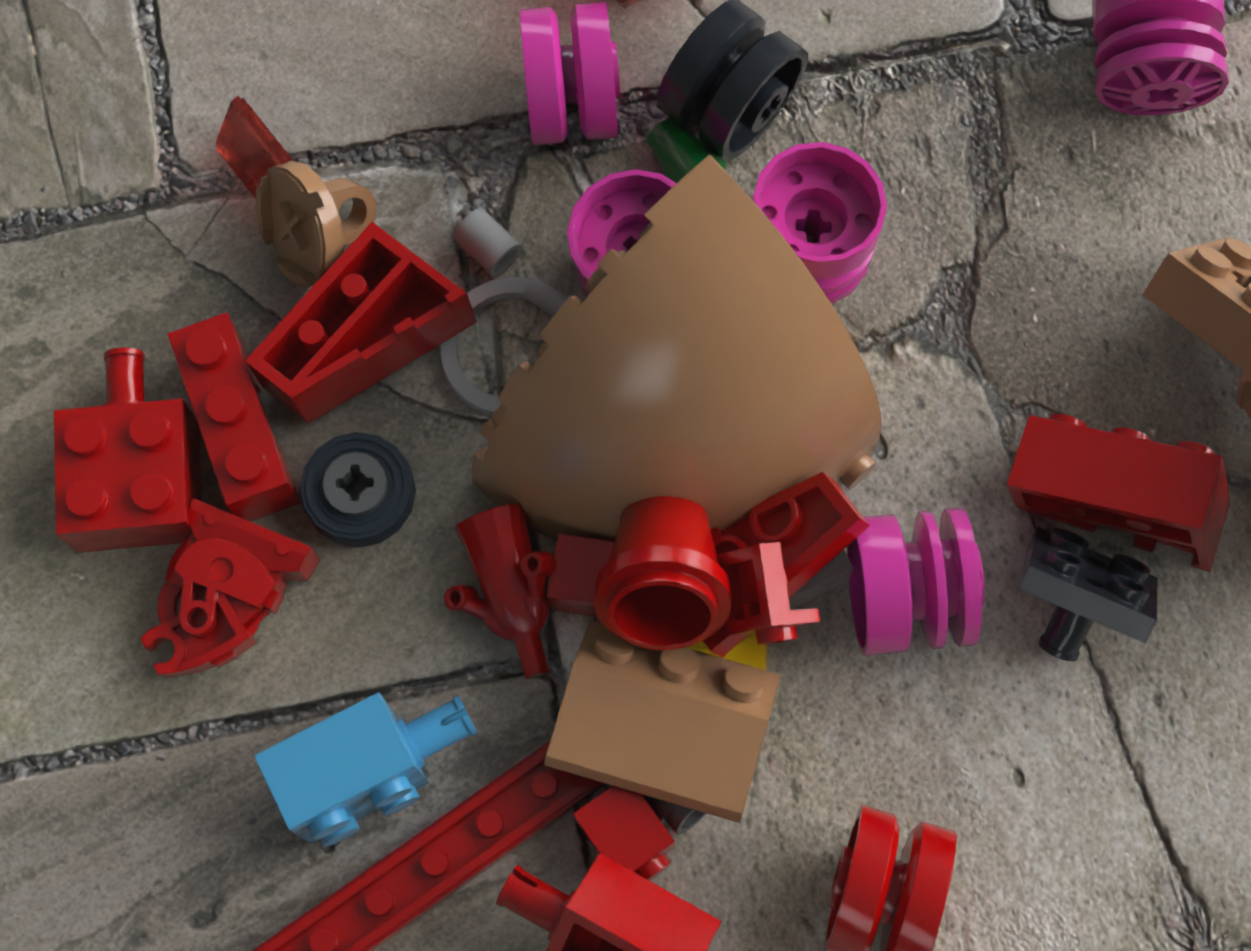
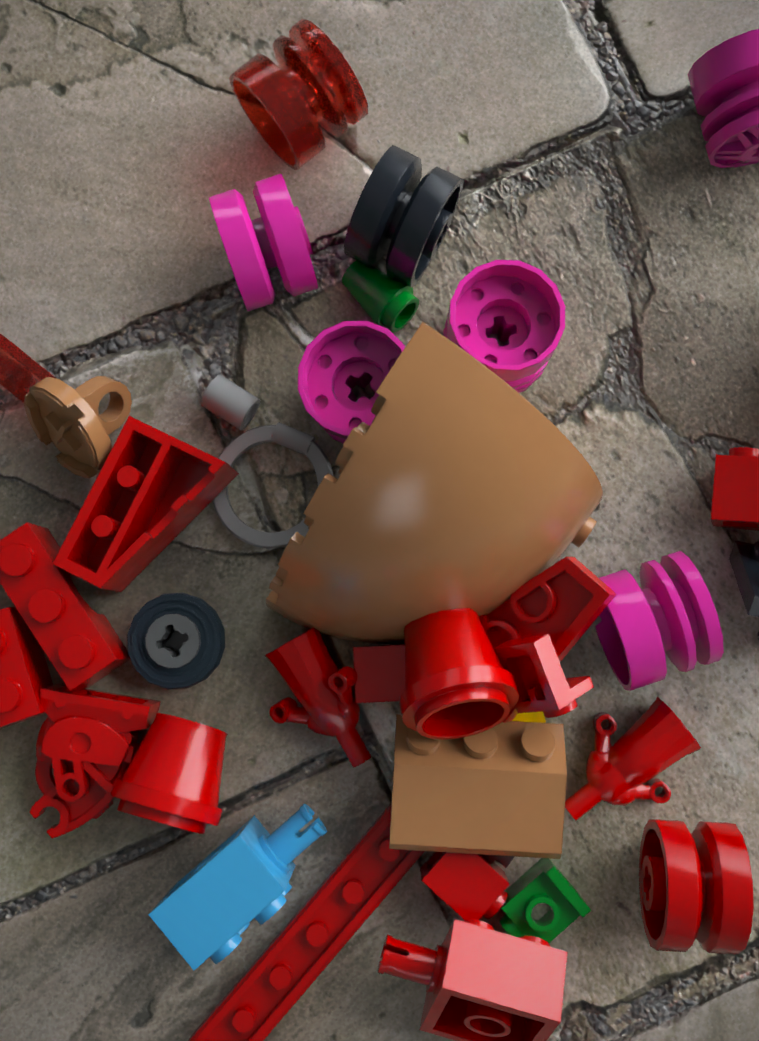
camera: 10 degrees left, 10 degrees up
none -> red piece [110,713,228,834]
none -> green brick [499,858,591,943]
none -> red piece [565,697,701,821]

